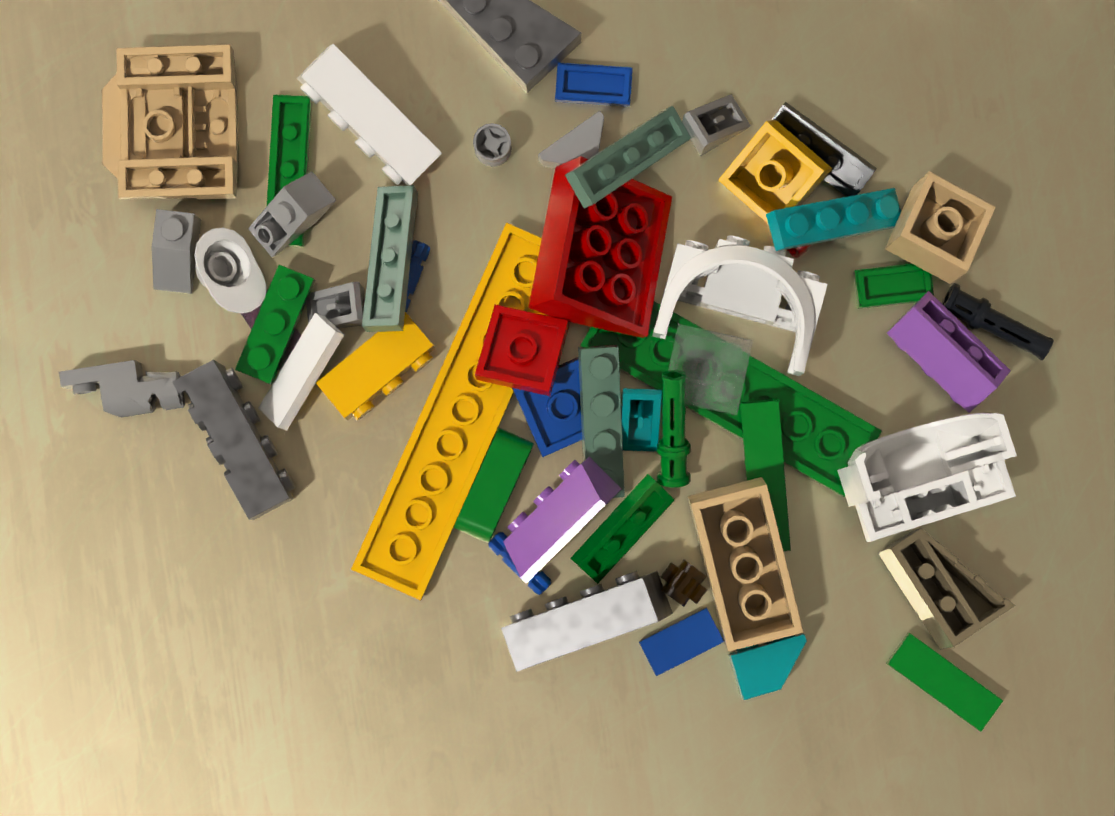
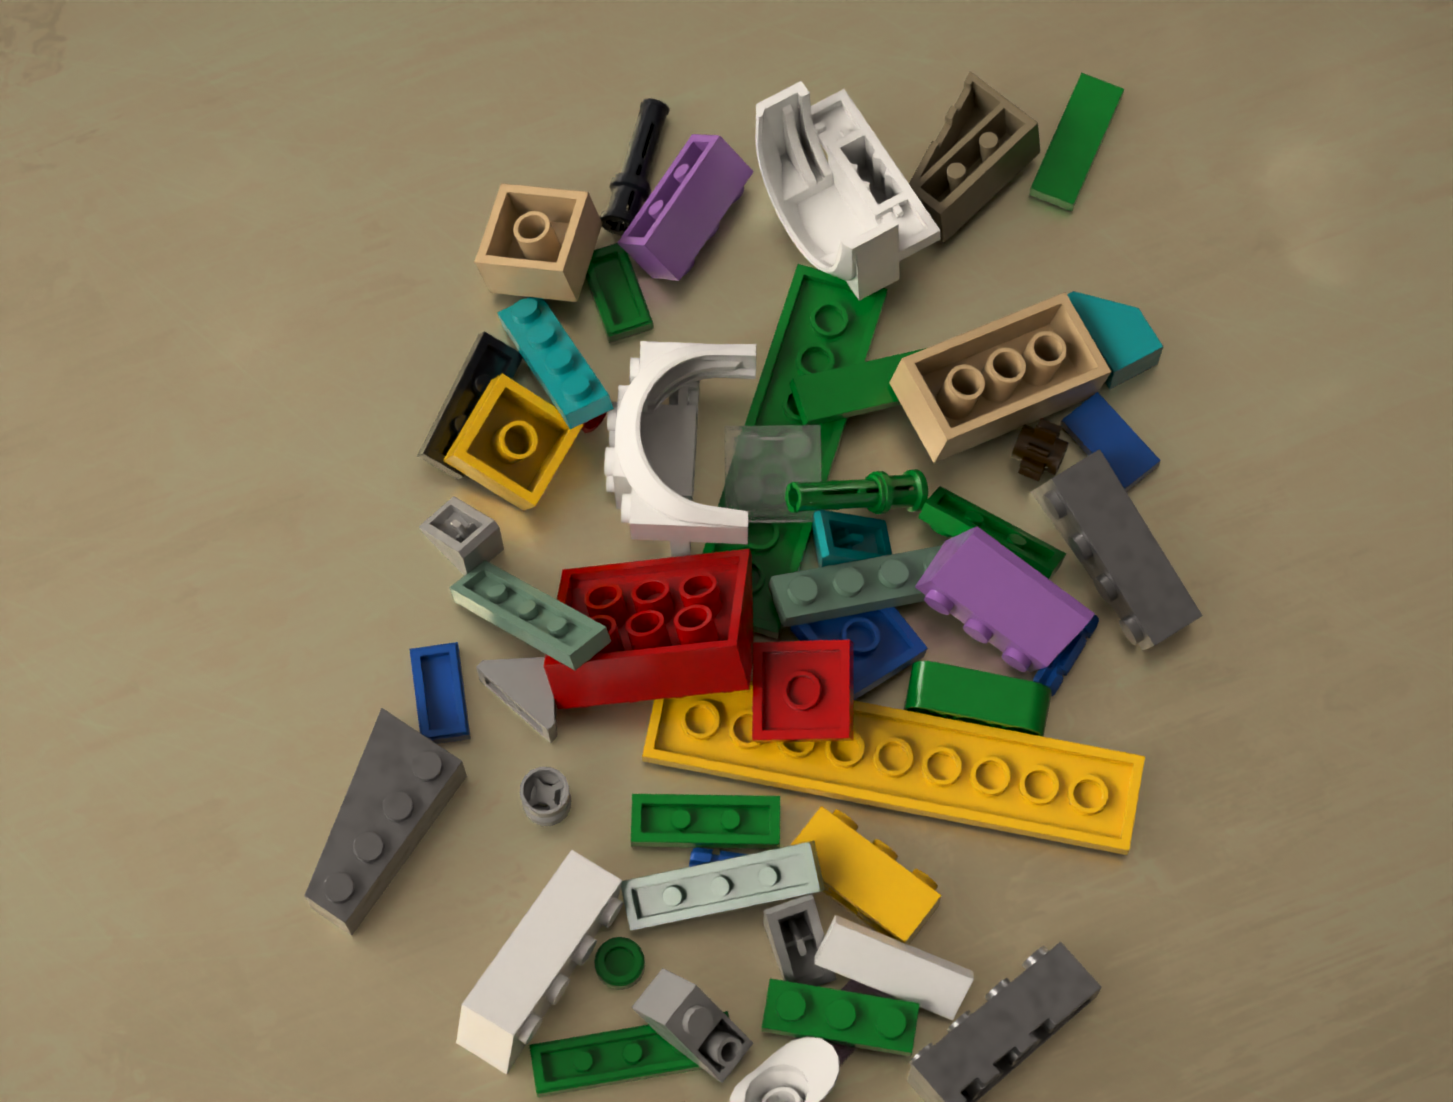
camera: 105 degrees left, 15 degrees down
none -> green tile [594,937,645,990]
none -> green plate [631,794,780,849]

